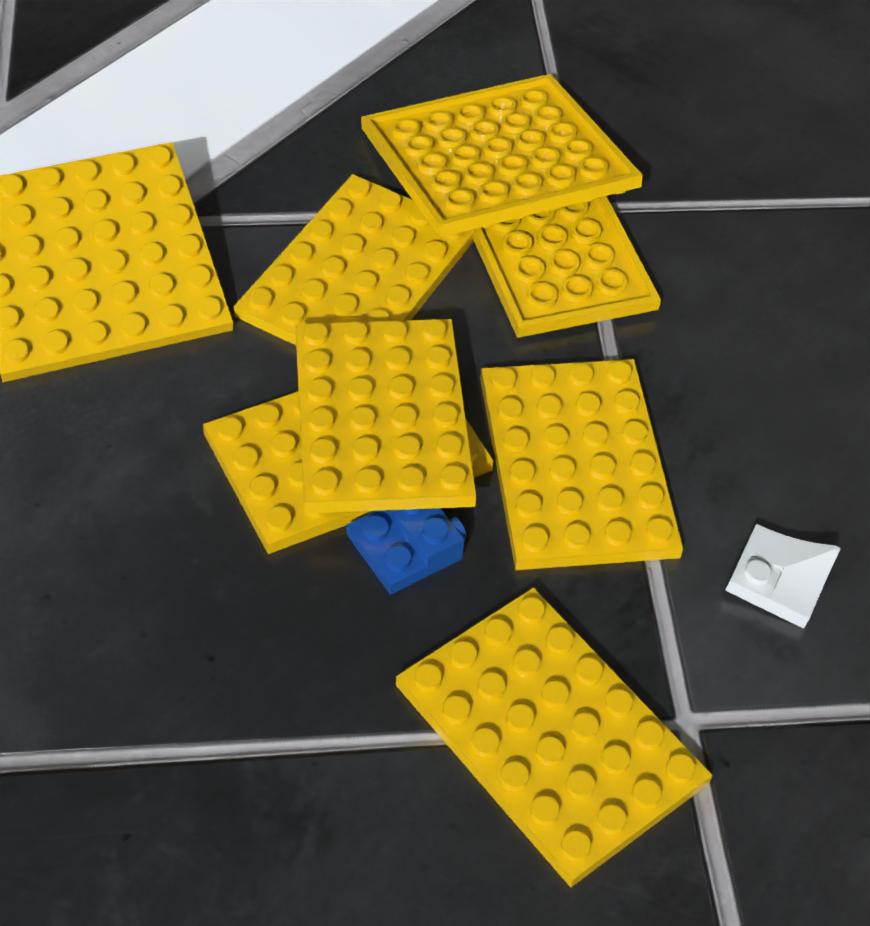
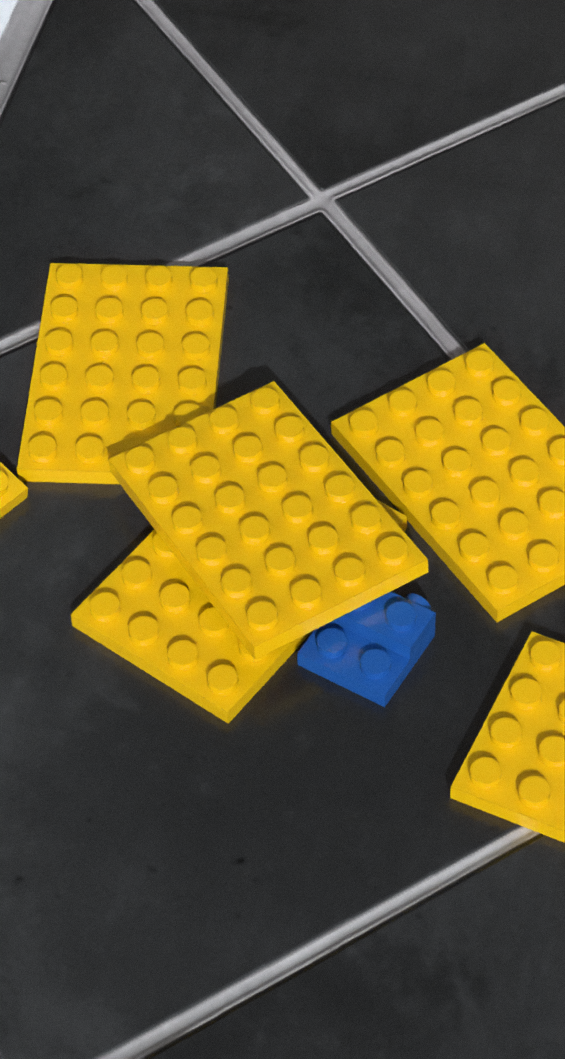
camera: 20 degrees left, 0 degrees up
yellow plate [361,74,643,238] -> none
yellow plate [472,196,661,338] -> none

